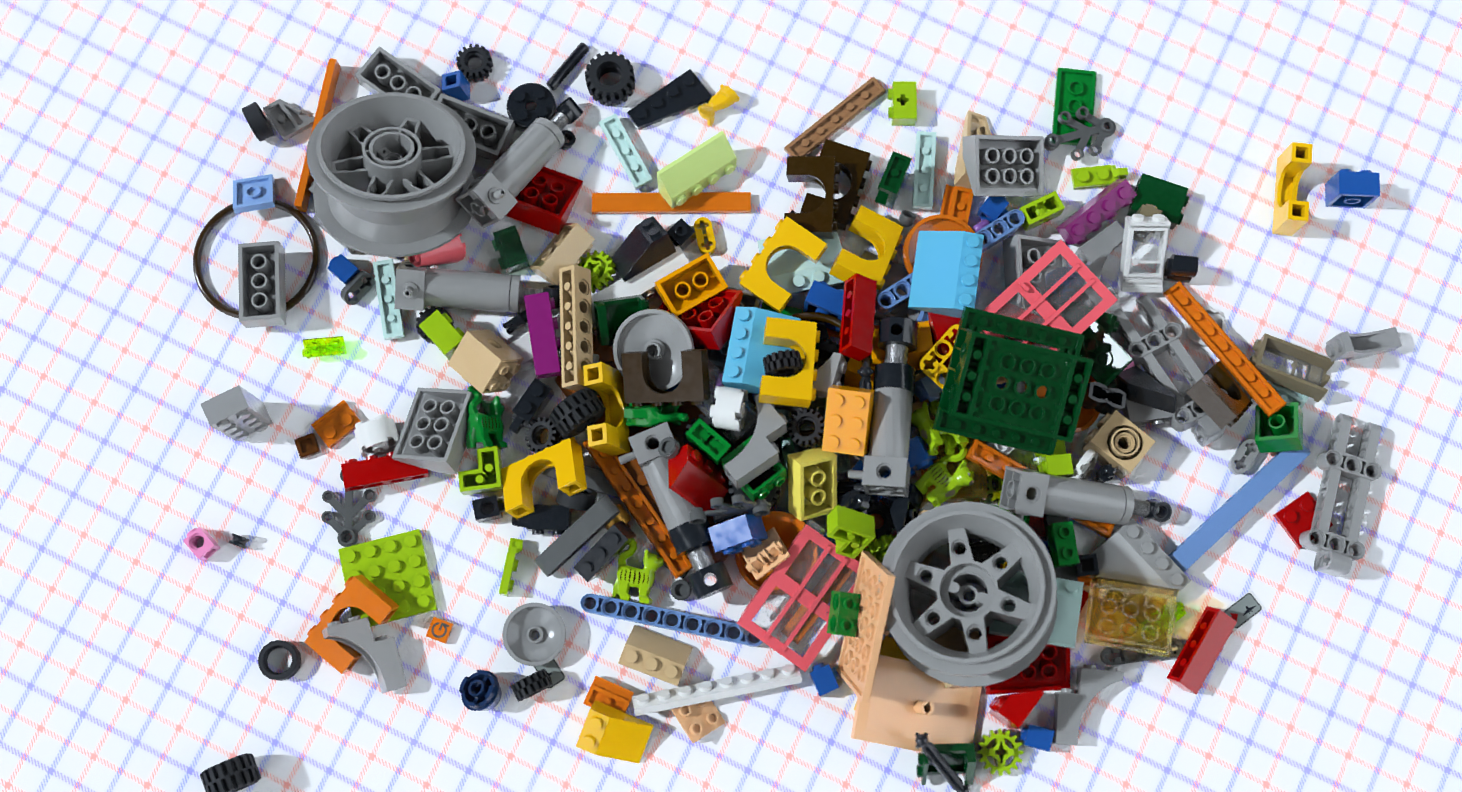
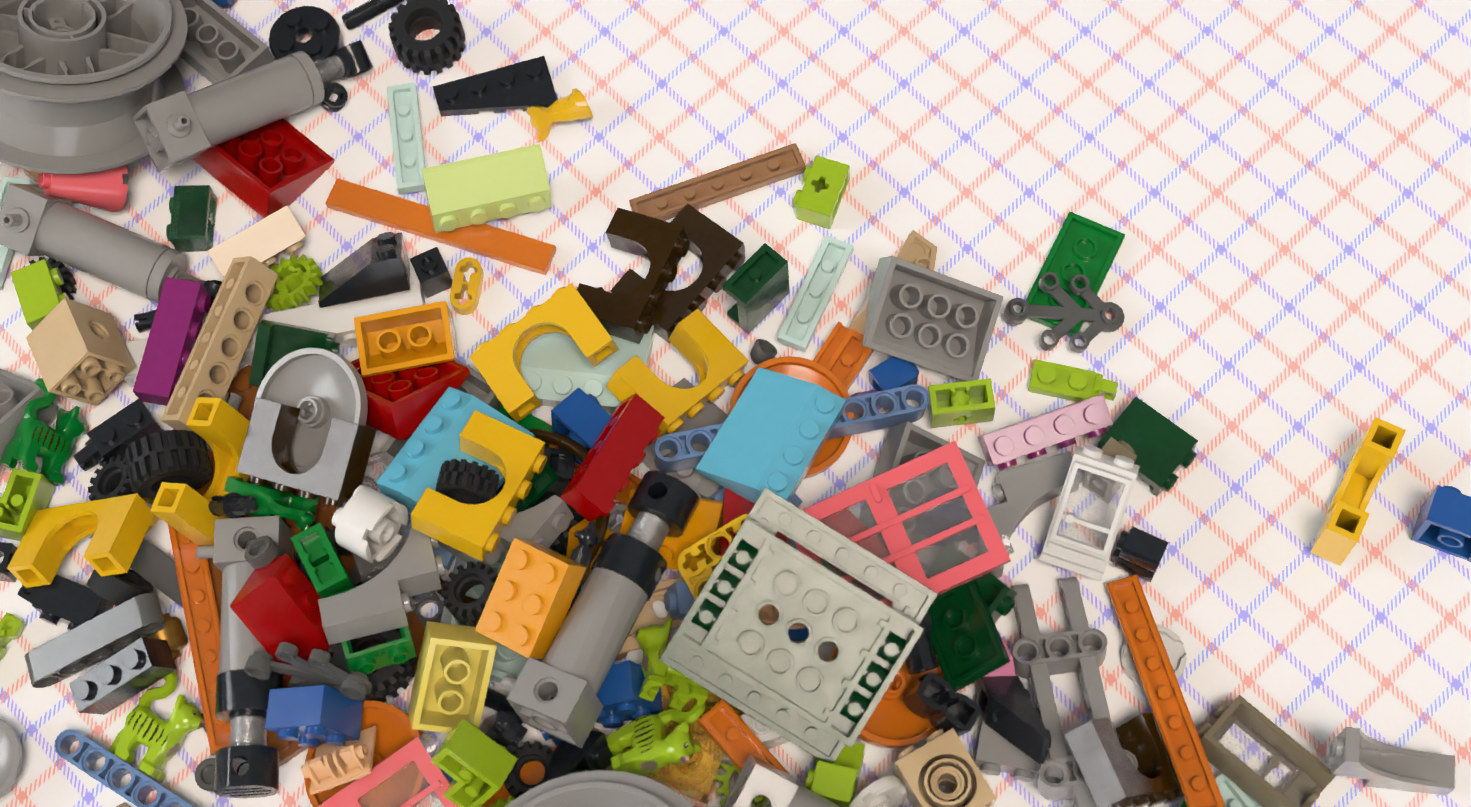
camera: 25 degrees right, 10 degrees down
none -> black axle [209,493,257,518]

